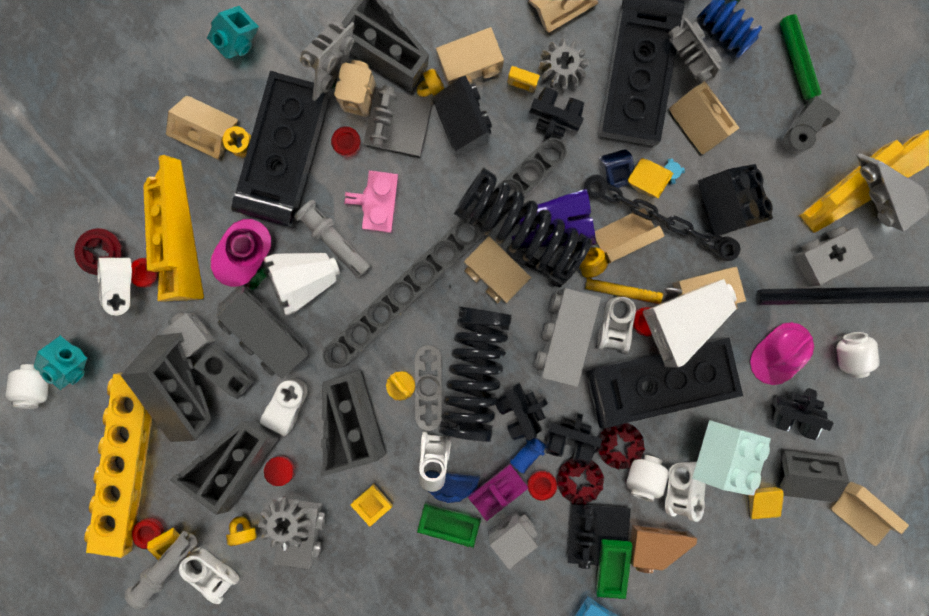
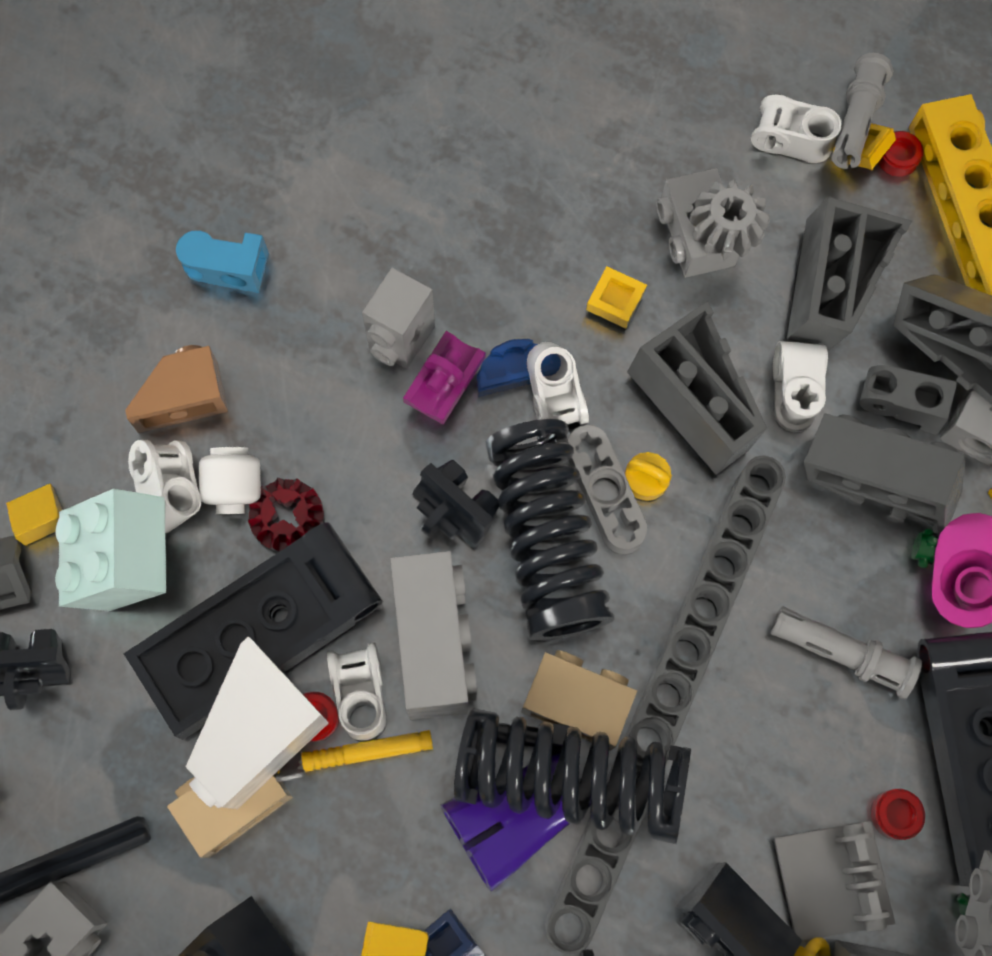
camera: 155 degrees right, 15 degrees down
yellow tile [226,516,257,546] -> none
white cone [264,253,340,316] -> none
red tile [264,455,295,486] -> none
tan brick [334,60,377,117] -> none
bright pink plate [344,170,398,233] -> none
green tile [417,502,481,548] -> none
blue pin [510,437,547,474] -> none
red tile [527,470,557,501] -> none
black hips [545,413,602,466] -> none
dark red gear [557,458,604,505] -> none
black hinge [568,504,631,569] -> none
yellow tile [579,247,608,278] -> none
black piece [583,174,741,261] -> none
tan panel [595,208,665,264] -> none
green tile [595,539,633,599] -> none
dark pink piece [750,322,814,385] -> none

